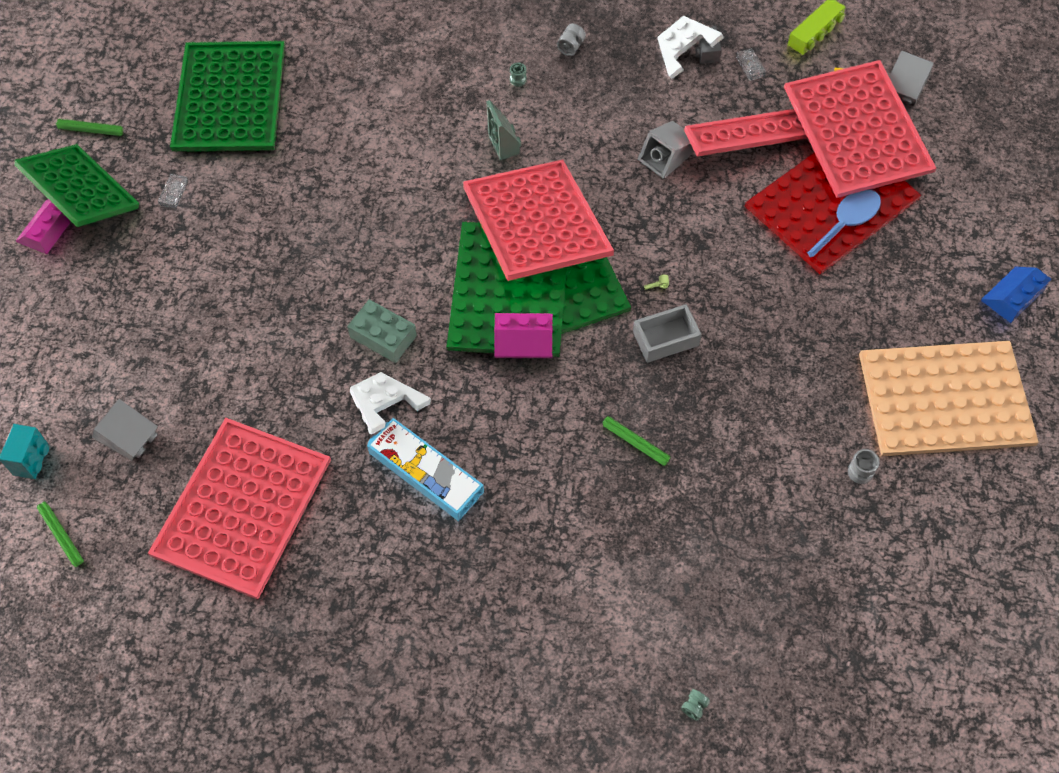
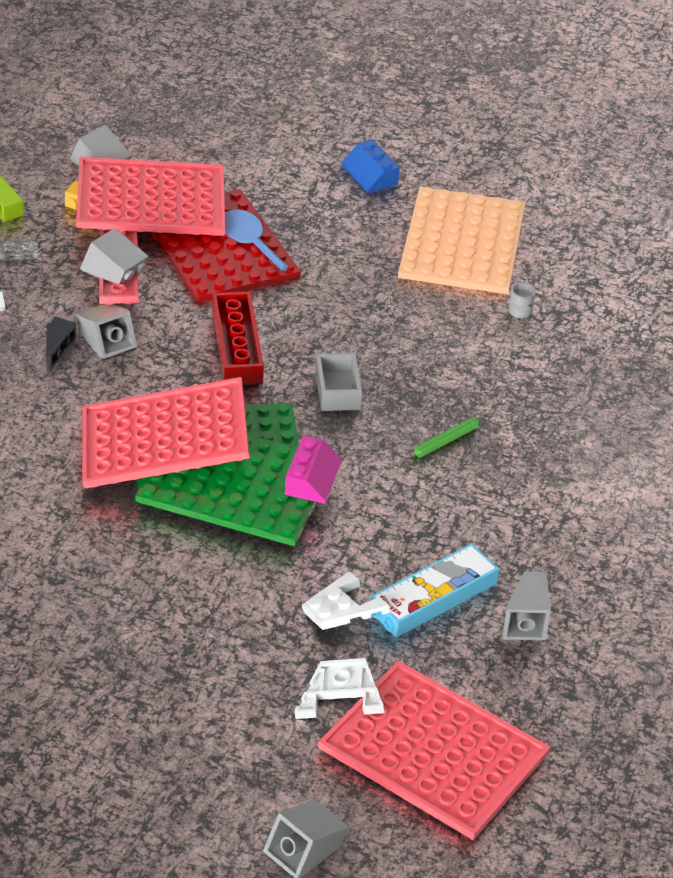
camera: 80 degrees left, 20 degrees down
sand green piece [347,299,417,363] -> none
sand green slope [486,100,522,160] -> none
yellowish green hand [644,274,669,290] -> none
none -> black slope [45,316,77,372]
none -> light grey slope [80,228,149,284]
none -> red brick [212,291,264,385]
none -> white wing [294,658,385,719]
none -> light grey slope [502,571,551,640]

